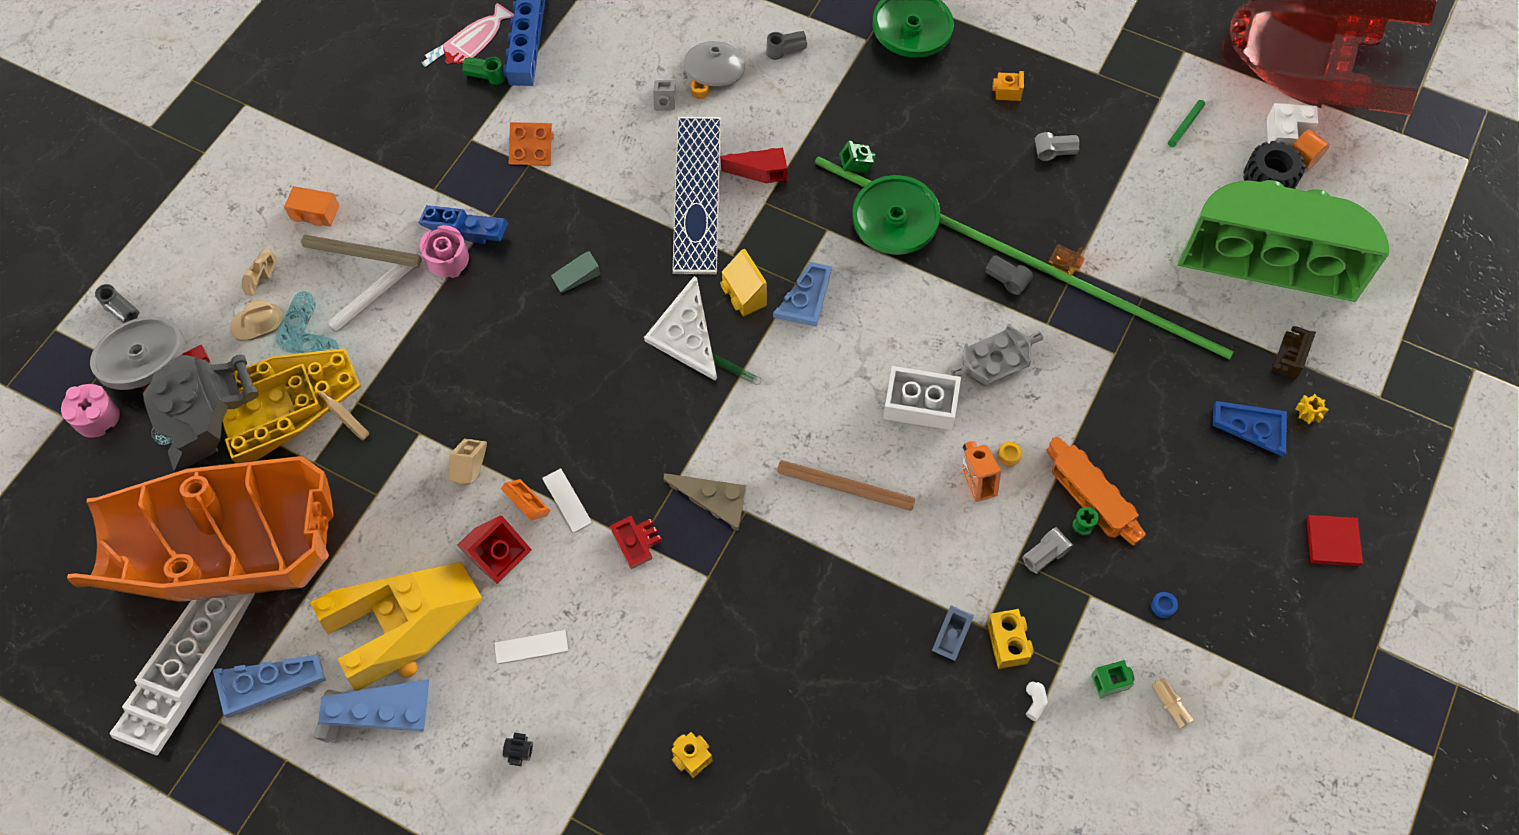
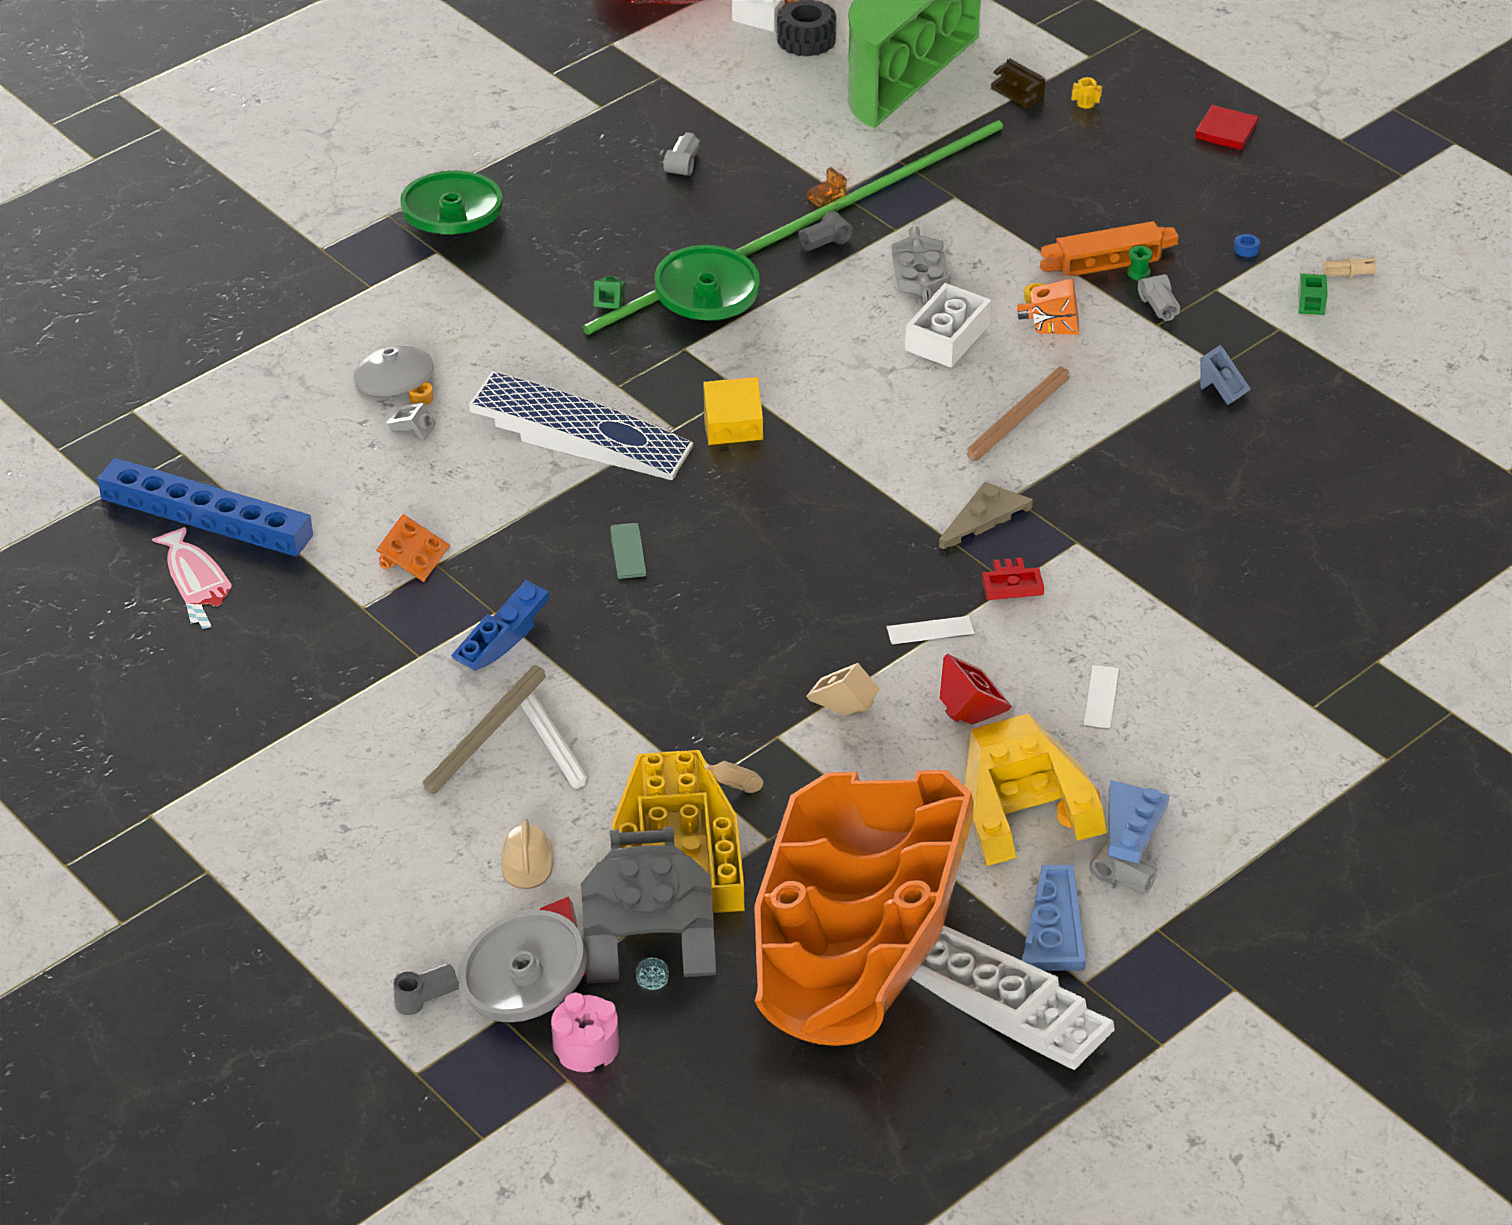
camera: 70 degrees left, 20 degrees down
tan slope [242,249,277,296] -> none
clear light blue beam [275,291,340,354] -> none
orange brick [284,186,339,227] -> none
bright pink brick [420,226,469,278] -> none
green piece [462,57,506,85] -> none
orange plate [501,479,550,521] -> none
black gear [502,732,533,767] -> none
white tile [644,276,717,380] -> none
yellow brick [671,732,713,778] -> none
green piece [712,353,761,385] -> none
red slope [720,147,787,184] -> none
dark grey piece [766,31,807,60] -> none
medium blue wing [773,262,832,327] -> none
yellow brick [986,609,1033,669] -> none
light orange brick [992,71,1024,101] -> none
white arm [1026,682,1048,721] -> none
green bar [1168,100,1205,147] -> none
blue wing [1213,401,1287,457] -> none

